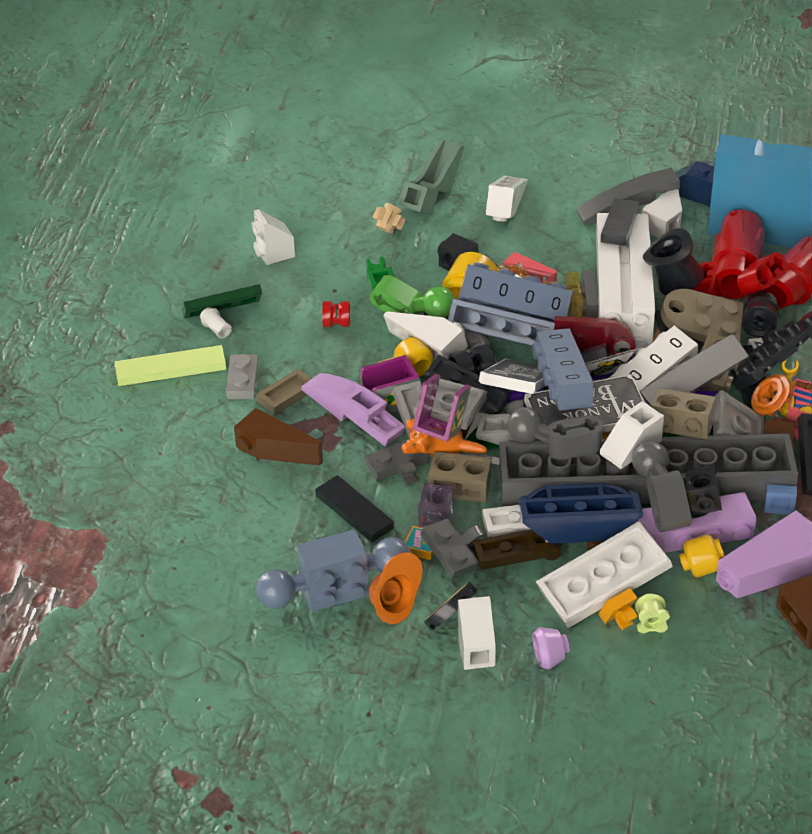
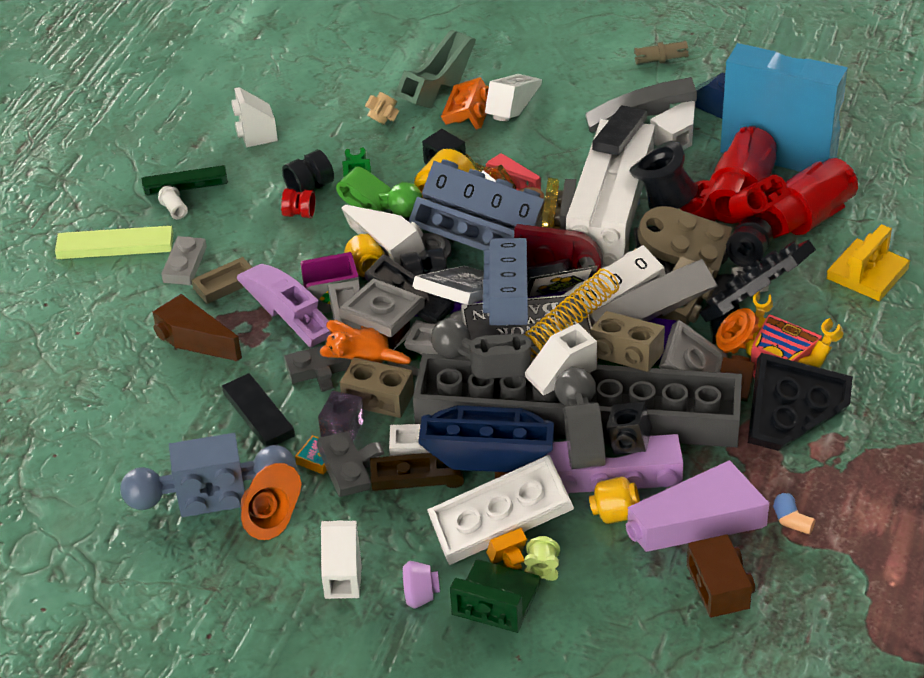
camera: 10 degrees right, 0 degrees up
magenta piece [412,374,471,442] -> none
black tile [424,582,477,630] -> none
medium blue tile [764,484,797,515] -> none
none -> black wheel [282,149,334,192]
none -> orange bracket [441,77,489,130]
none -> dark green bracket [450,559,540,633]
none -> yellow piece [524,269,619,358]
none -> dark tan pin [634,40,689,65]

